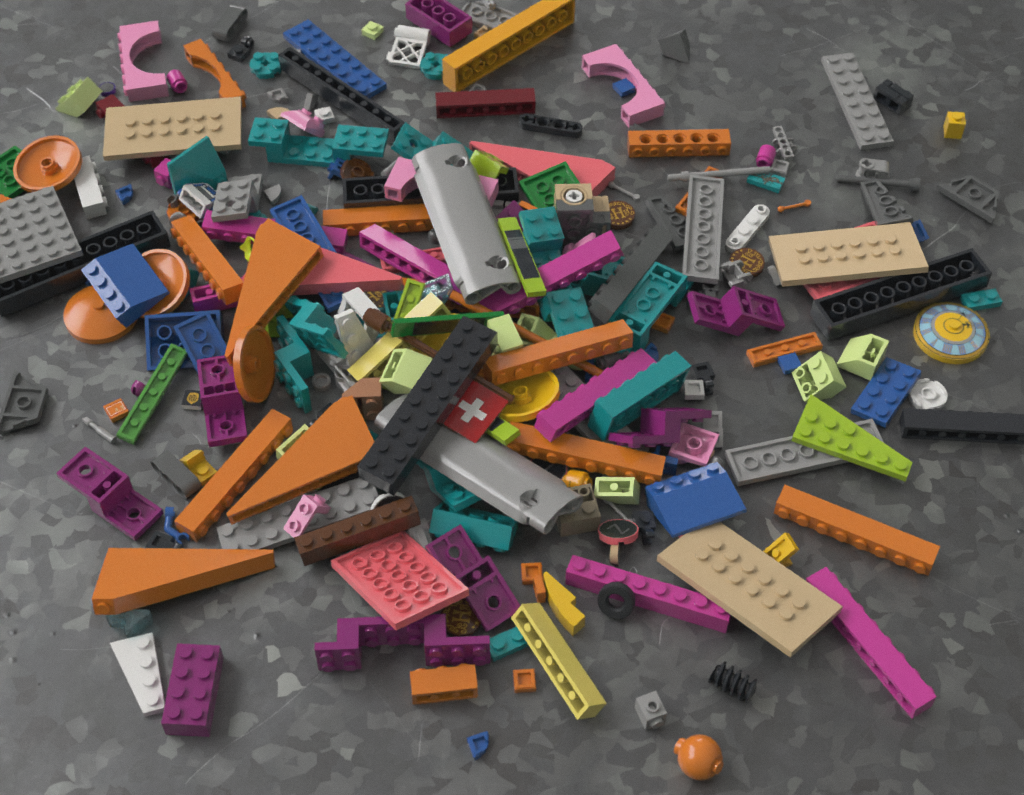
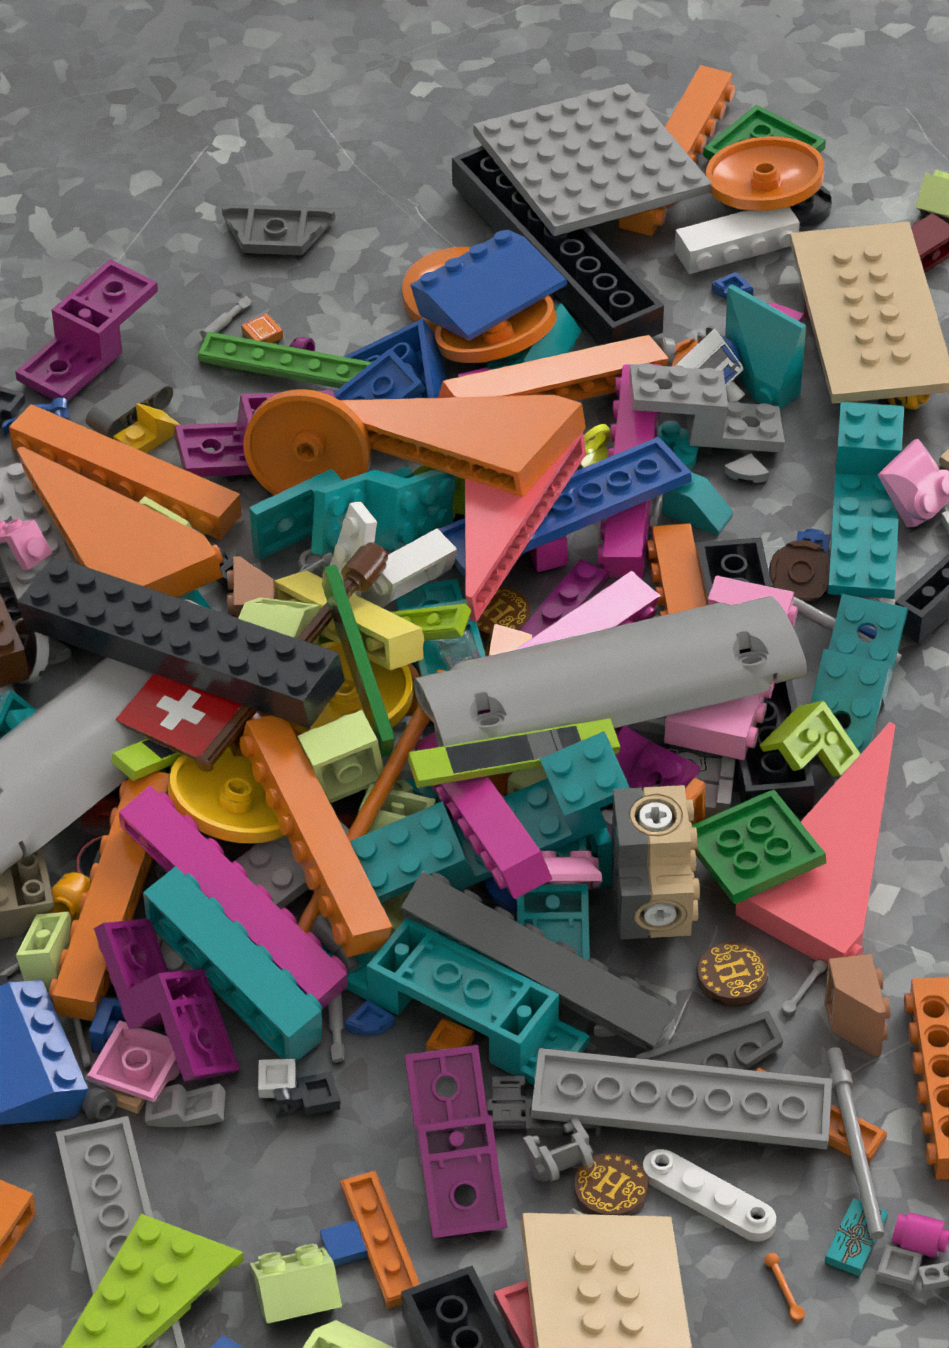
camera: 90 degrees right, 5 degrees down
none -> nougat slope [824,954,891,1056]

